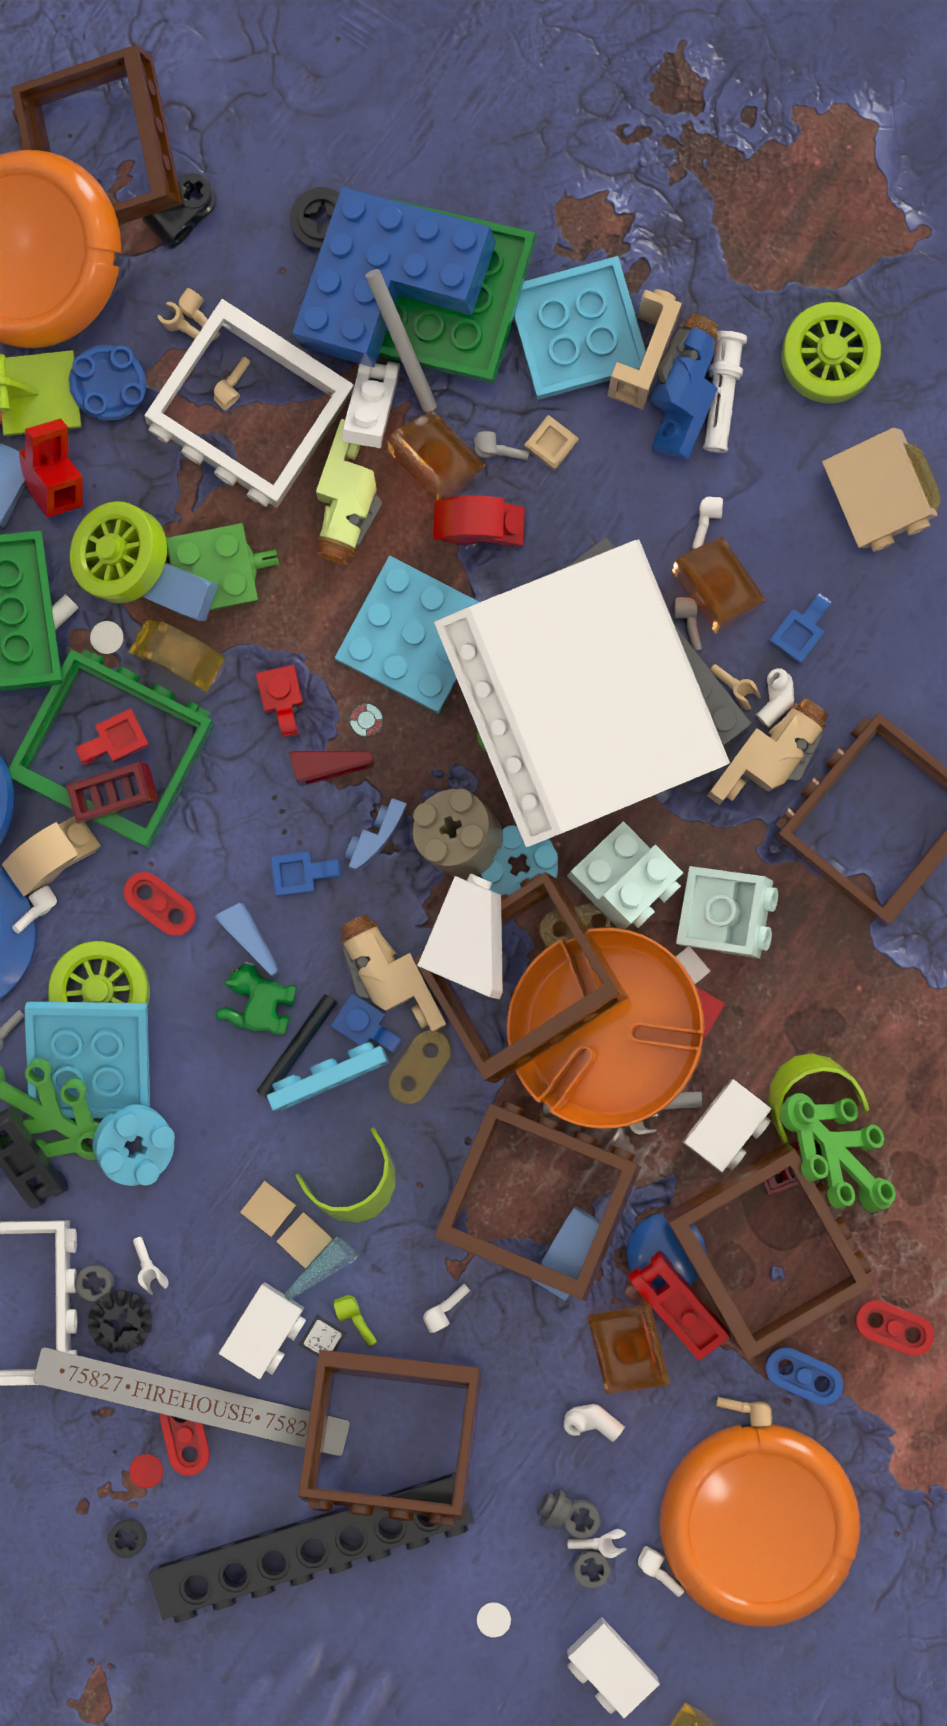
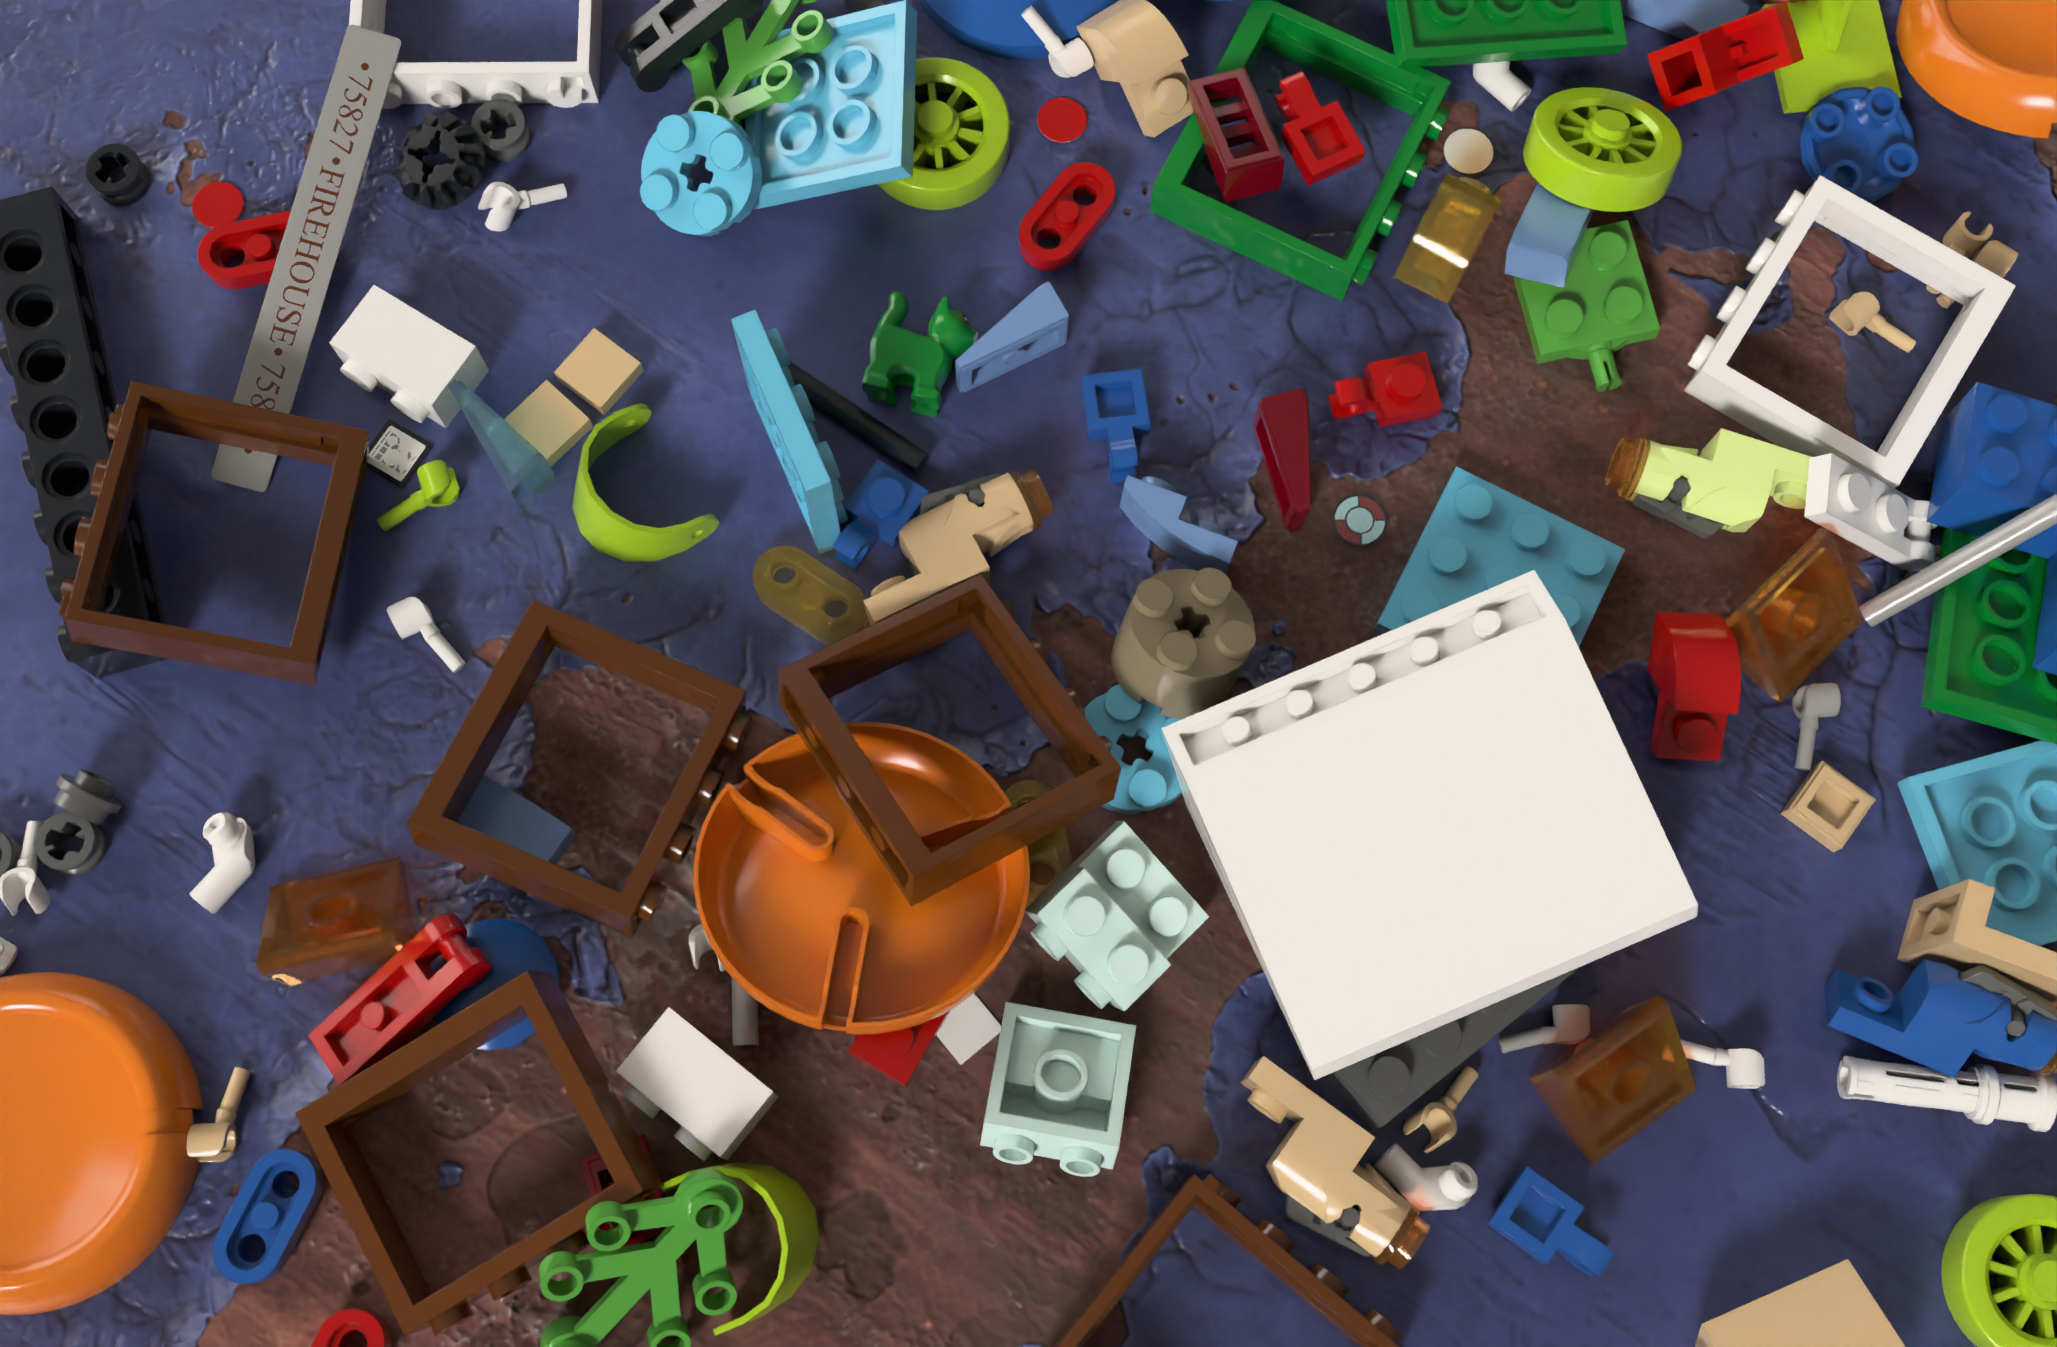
camera: 85 degrees right, 10 degrees down
white slope [418,874,503,999] -> none
none -> red sticker [1037,97,1087,143]

